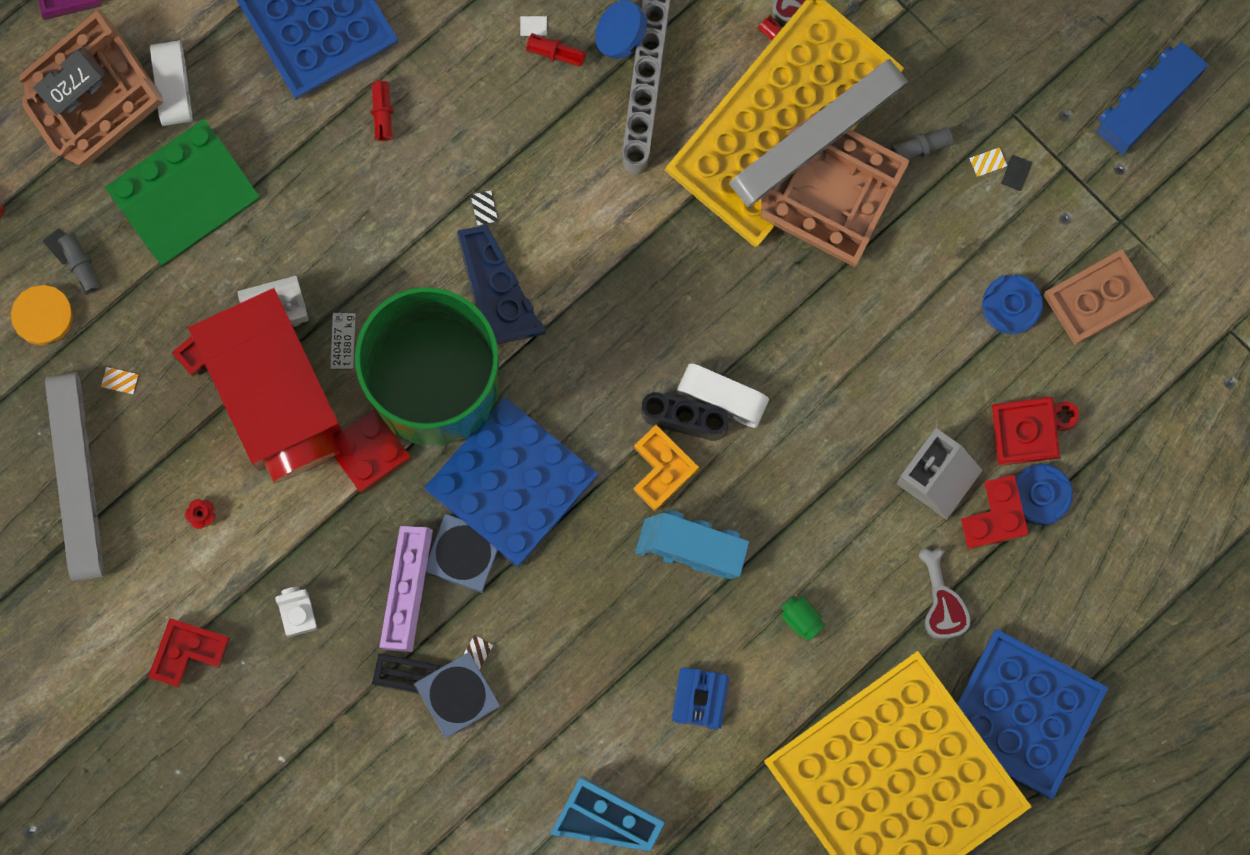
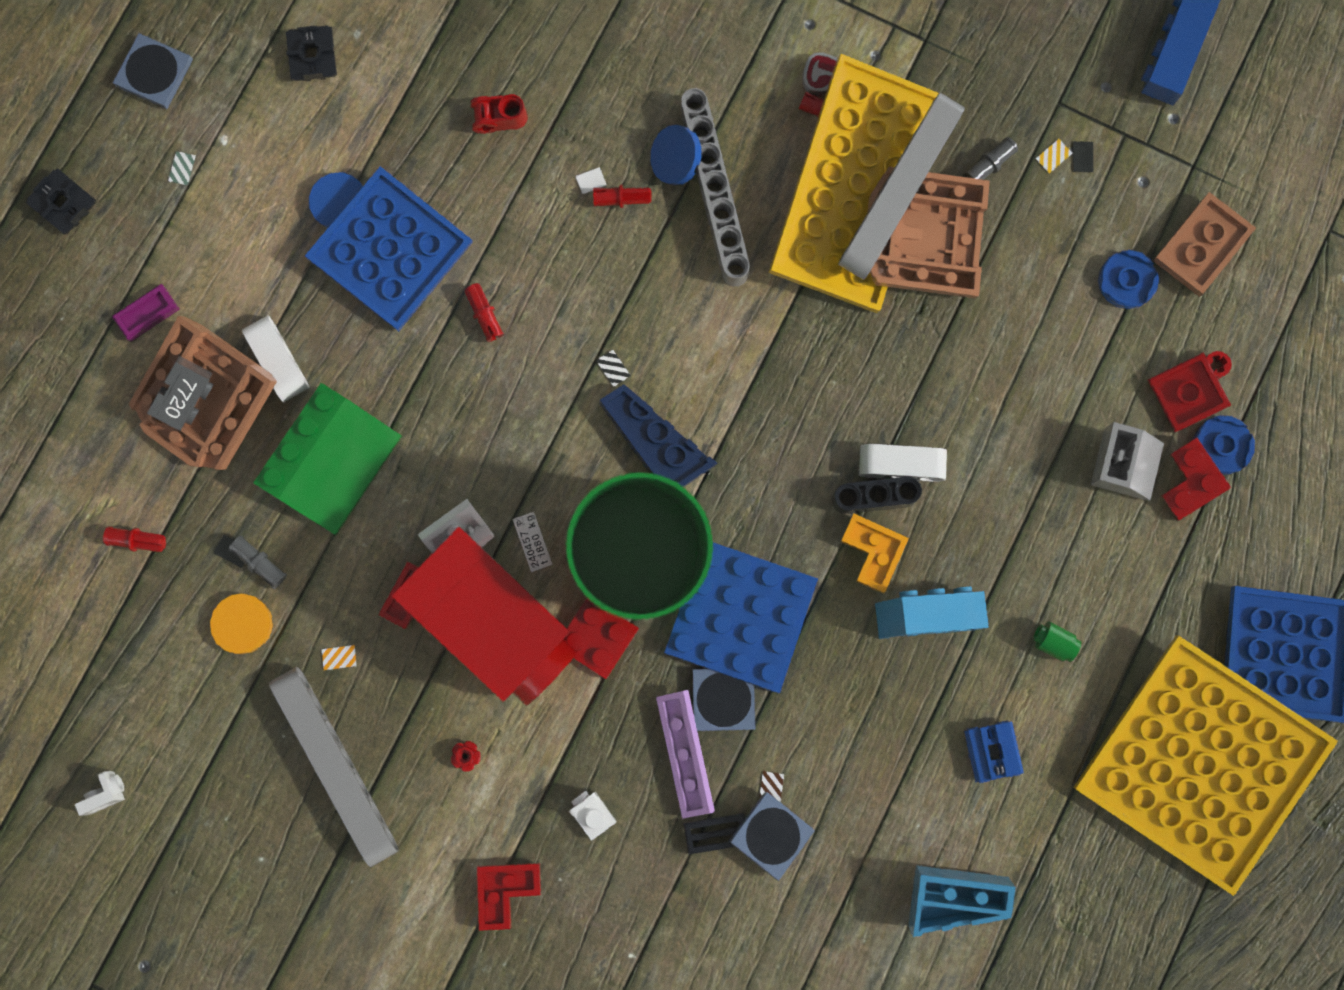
camera: 20 degrees left, 5 degrees up
light grey piece [918,548,970,640] -> none

